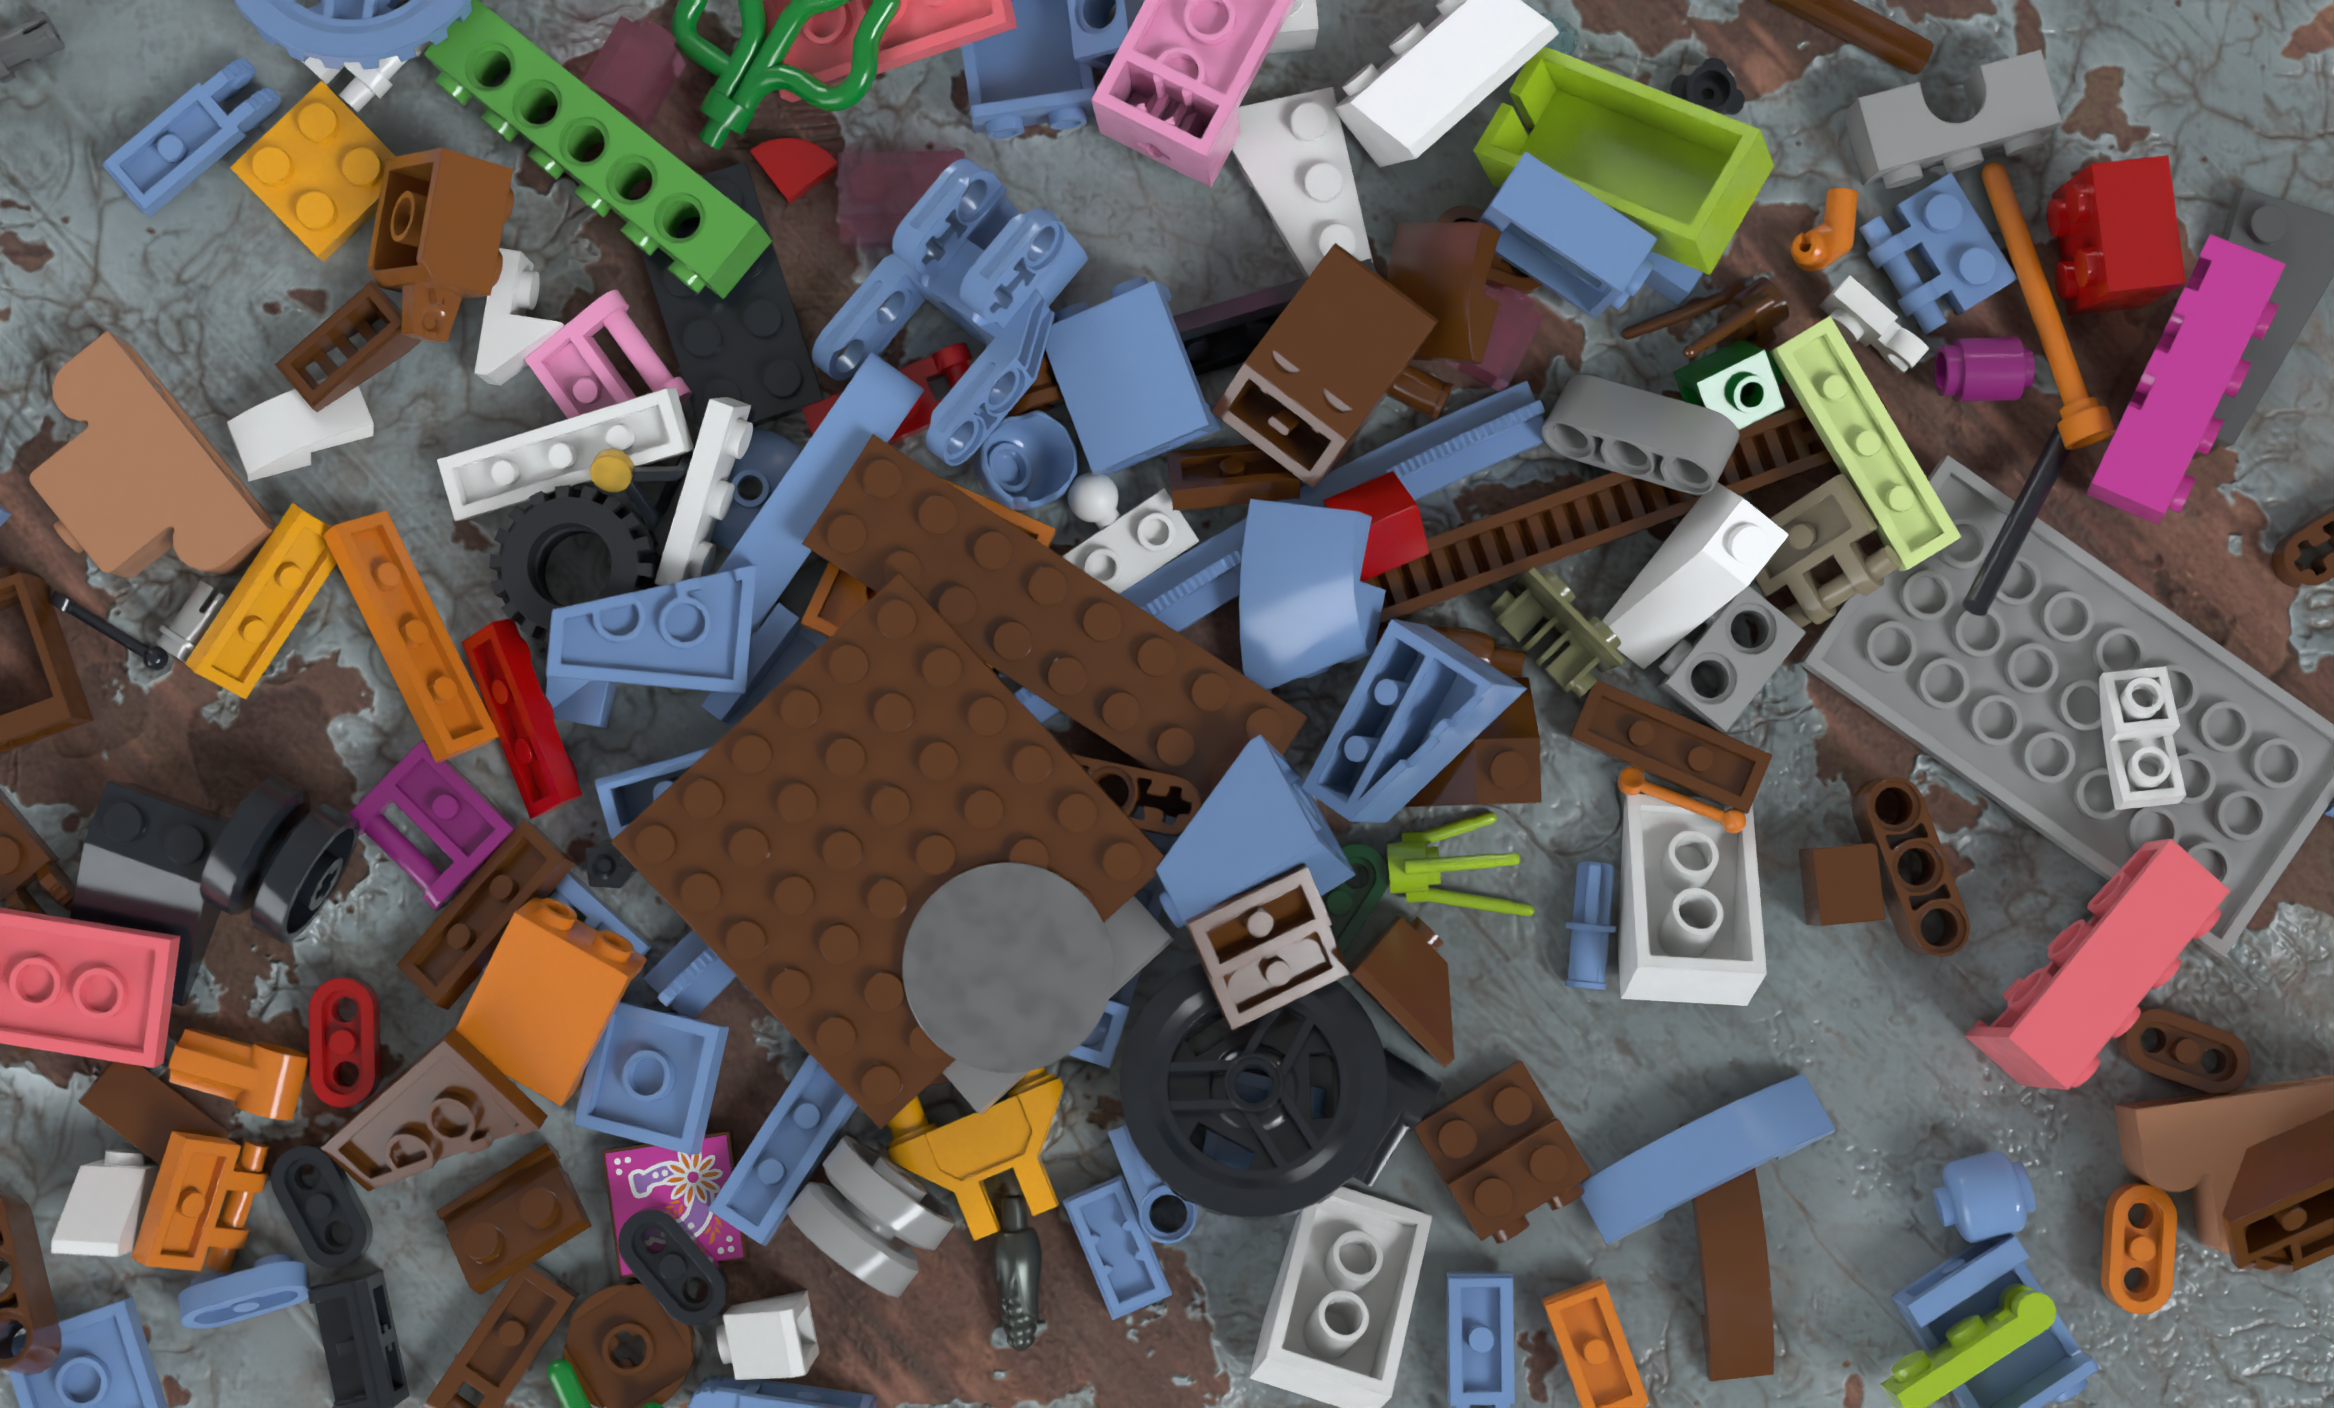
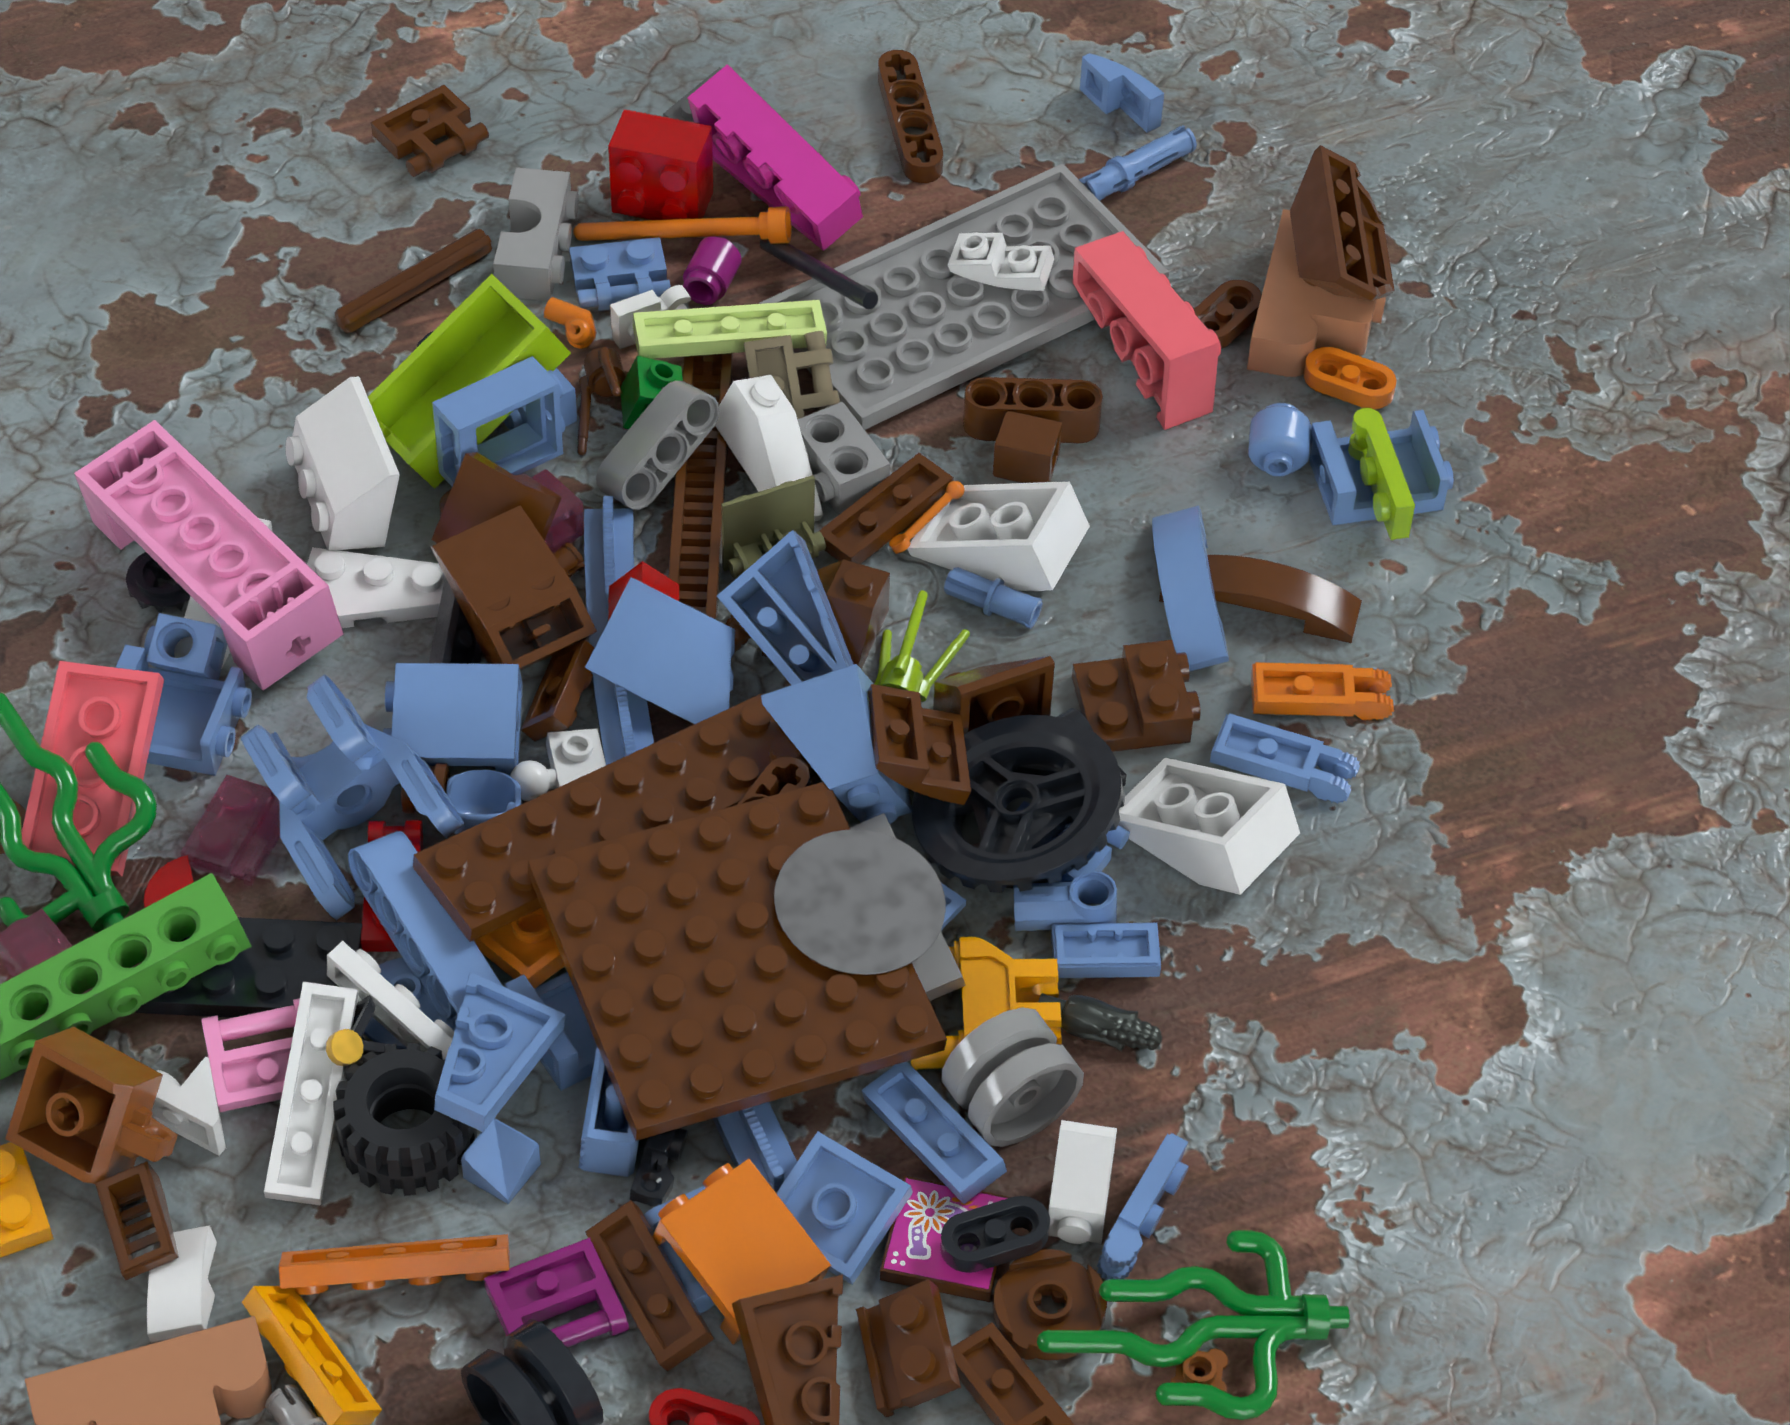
camera: 60 degrees left, 35 degrees down
red plate [461,618,583,819] -> none

